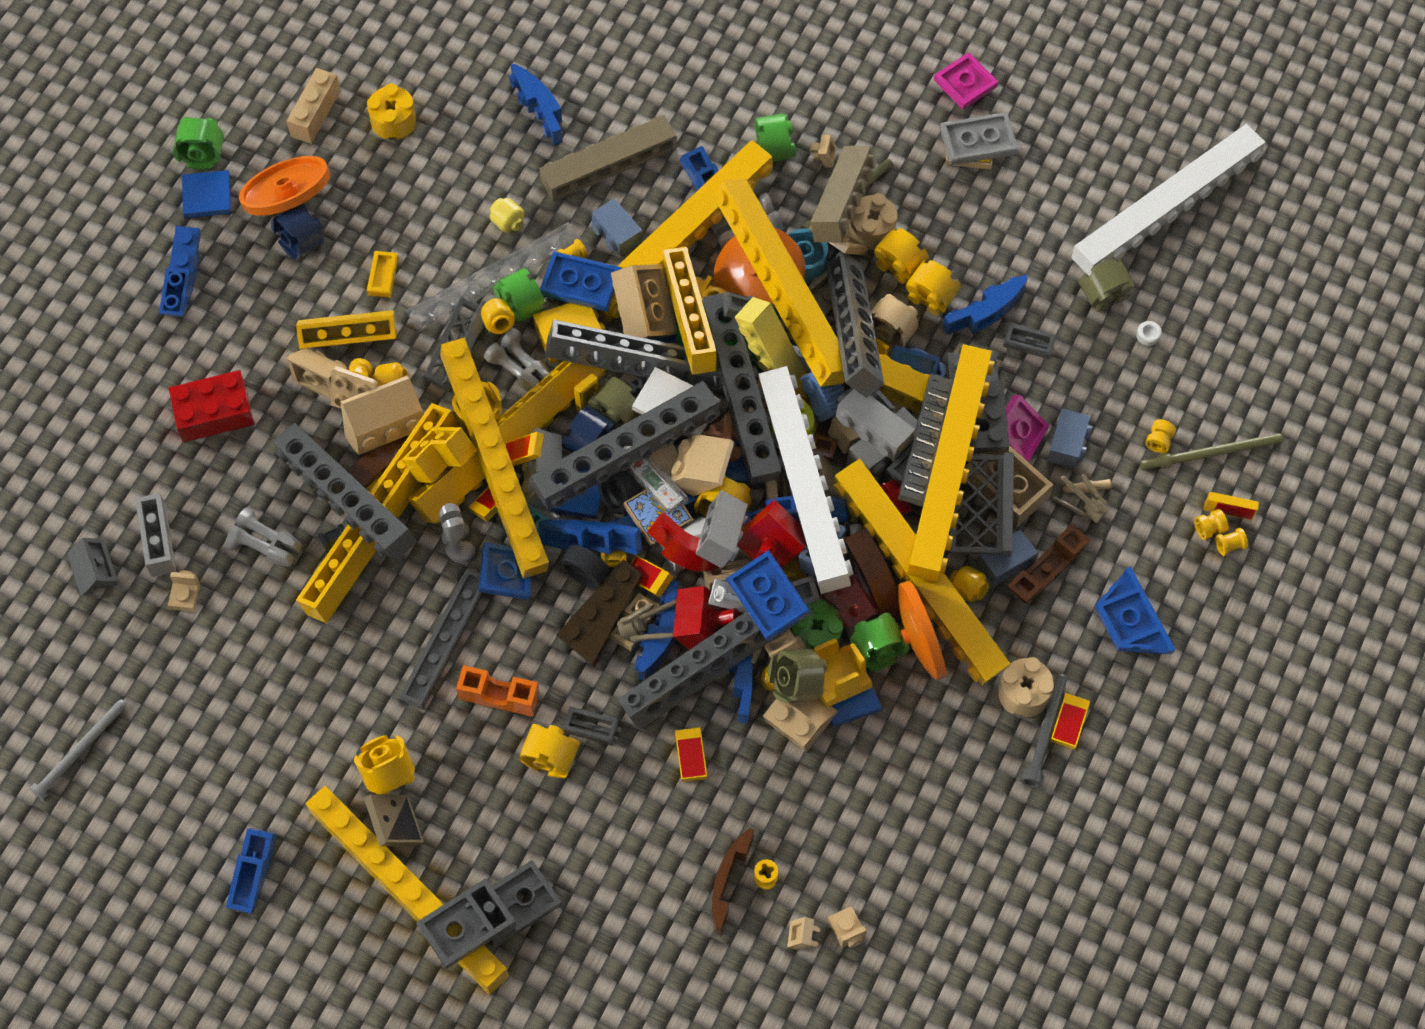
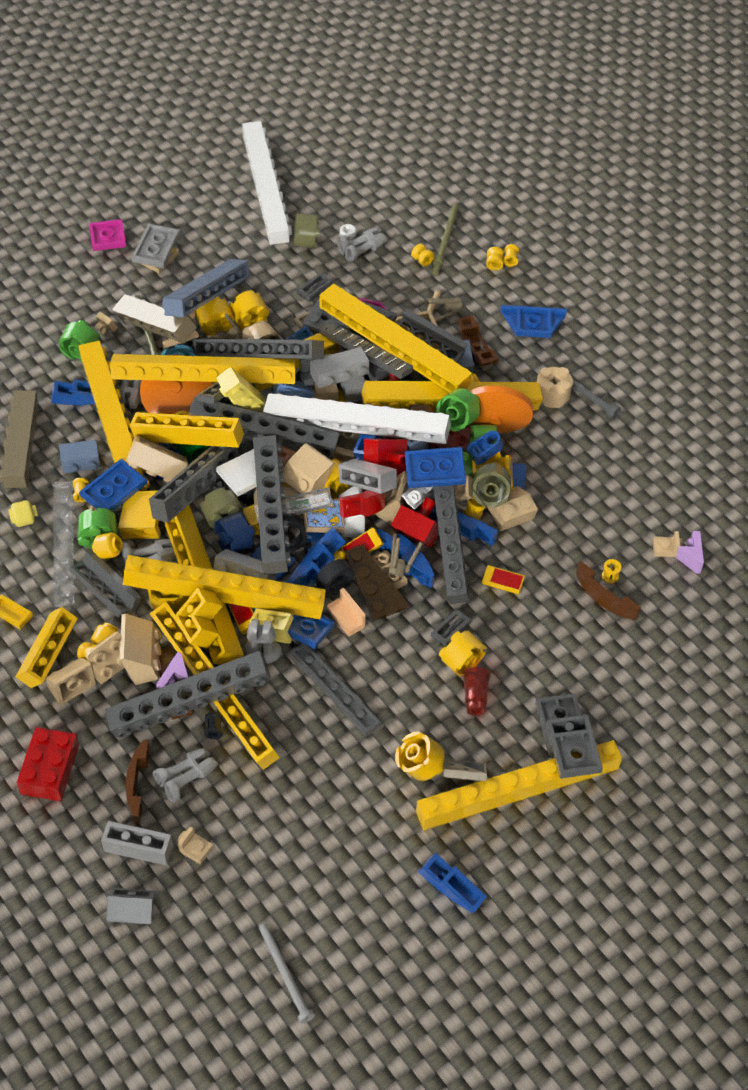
camera: 65 degrees left, 10 degrees down
orange arch [456,665,540,717] -> none
tile [505,432,544,466] -> none
yellow tile [574,373,599,413] -> none
tan tile [787,917,820,950] -> none
blue slope [943,274,1028,335] -> none
sand blue brick [1047,408,1092,469] -> none
red tile [1050,693,1090,750] -> none
yellow tile [1204,492,1259,521] -> none
none -> reddish brown slope [126,739,150,826]
none -> lavender slope [156,652,188,689]
none -> sand blue brick [162,259,249,317]
none -> dark tan plant [208,313,243,339]
none -> light yellow panel [248,608,294,644]
none -> light nougat panel [327,588,365,637]
none -> light grey piece [336,227,387,262]
none -> bright green brick [436,388,480,431]
none -> clear red plant [462,667,491,716]
none -> blue piece [466,431,504,465]
none -> lavender slope [676,531,704,574]

